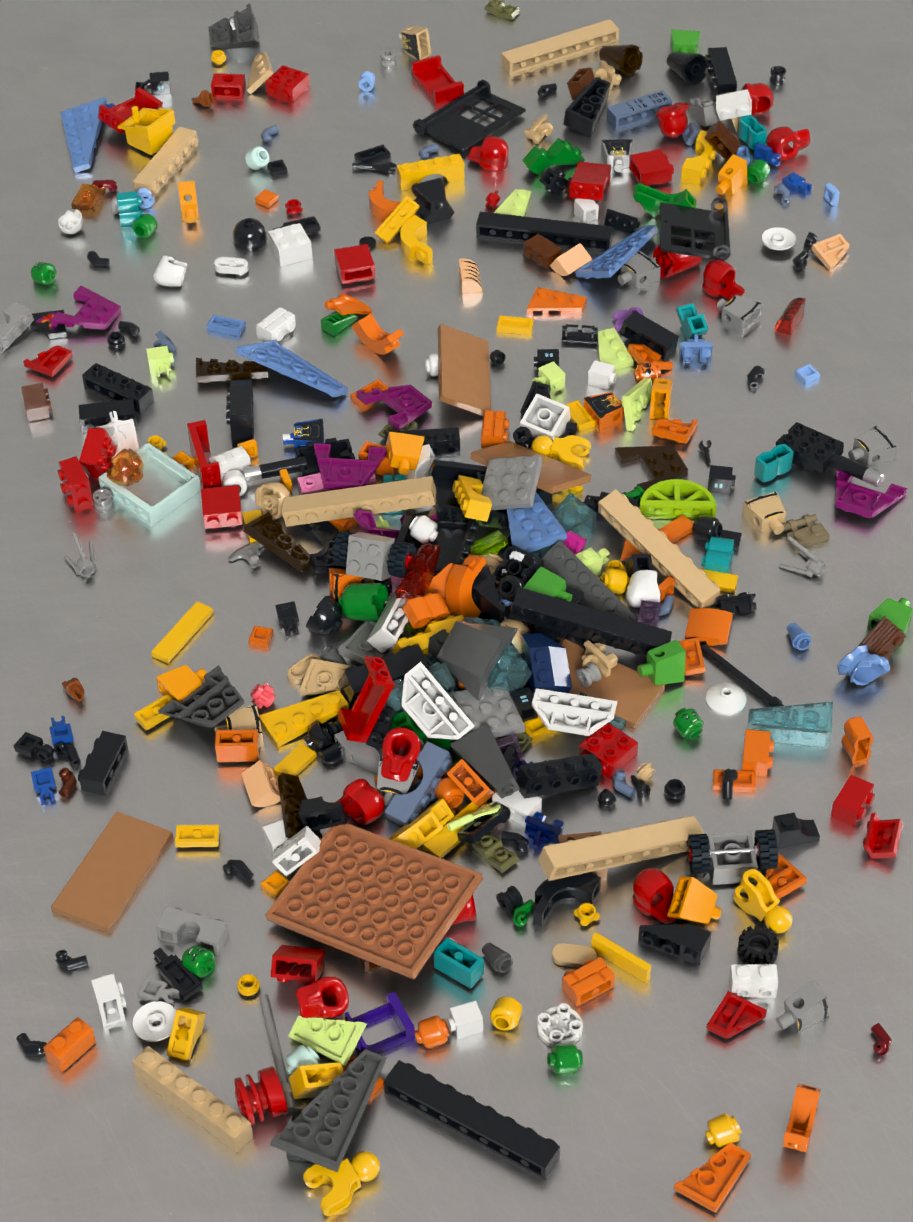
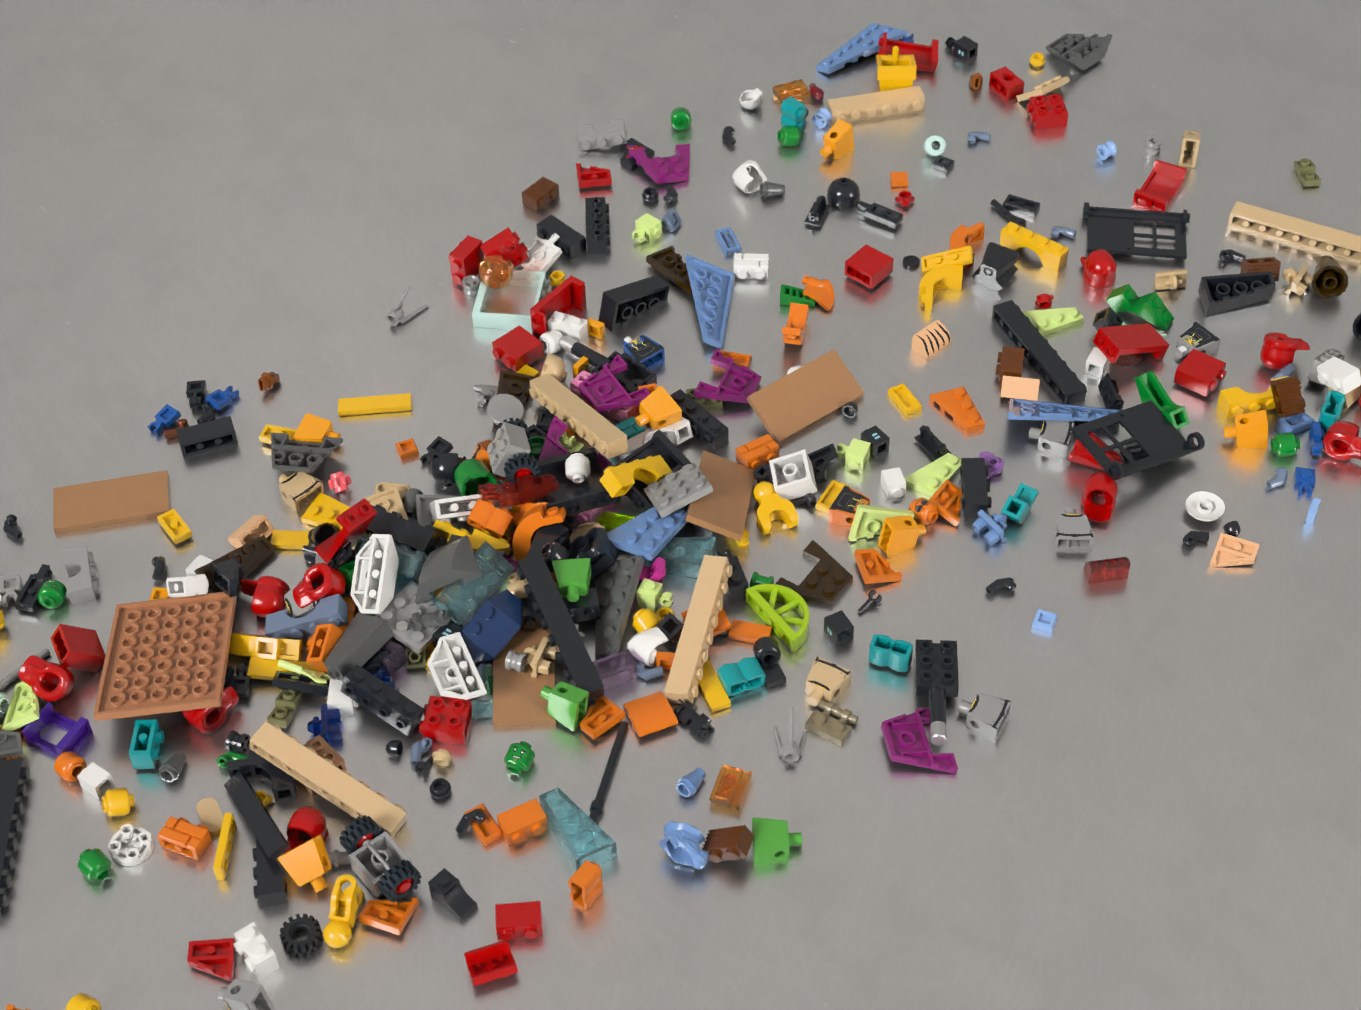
camera: 55 degrees right, 0 degrees up
white plate [214,257,248,275] -> none
orange brick [215,729,260,762] -> none
yellow plate [237,974,260,996] -> none
white brick [268,223,313,267] -> none
black arm [501,831,529,852] -> none
sand blue brick [607,90,672,130] -> none
white dish [706,683,747,715] -> none
none -> black tile [224,770,290,861]
none -> dark grey piece [409,609,451,631]
none -> light grey tile [487,394,524,425]
none -> clear orange plate [710,764,752,811]
none -> dark grey cone [760,181,785,198]
none -> black hinge [804,195,830,227]

